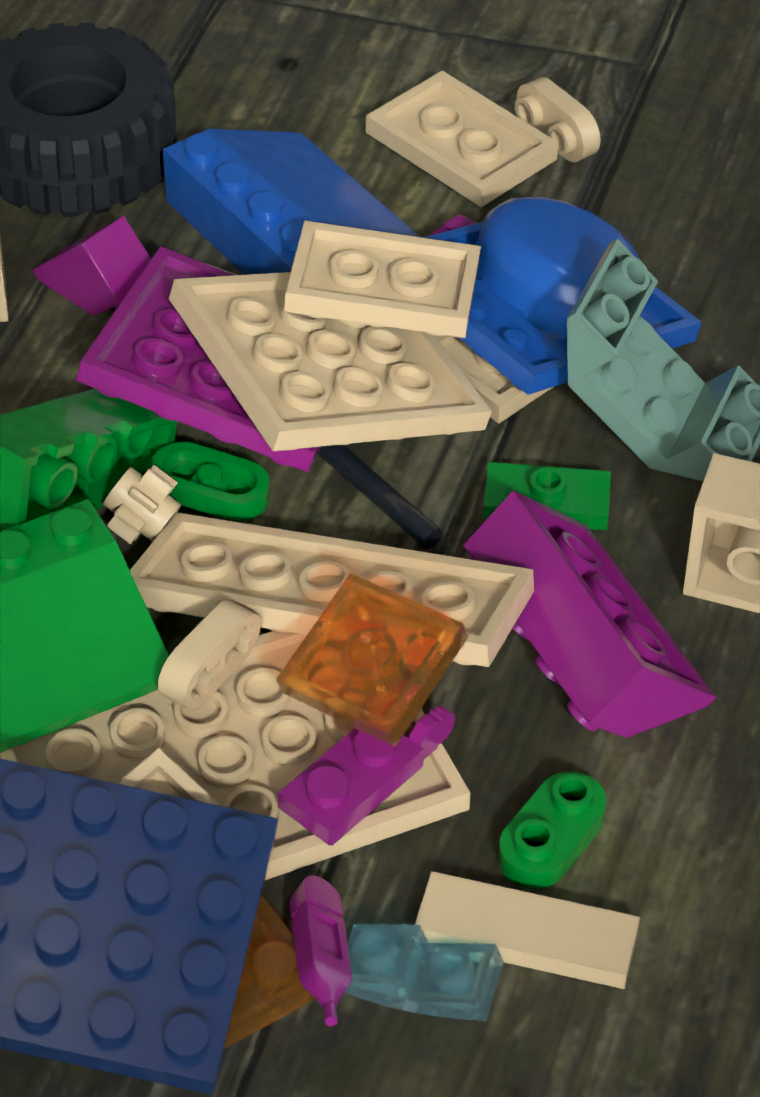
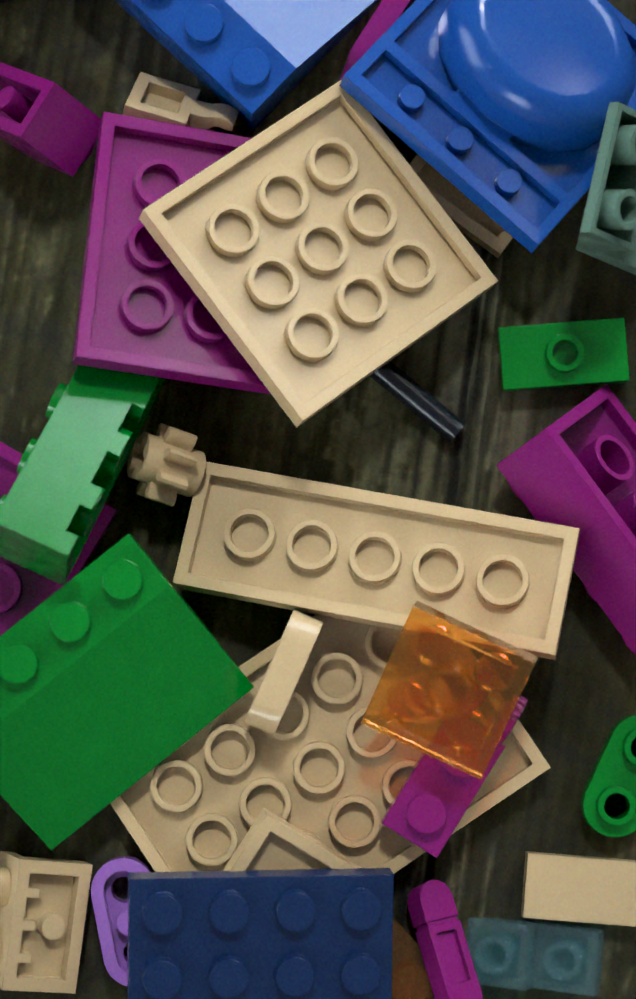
camera: 20 degrees left, 40 degrees up
green plate [151,442,270,521] -> none
tan plate [284,221,481,338] -> none

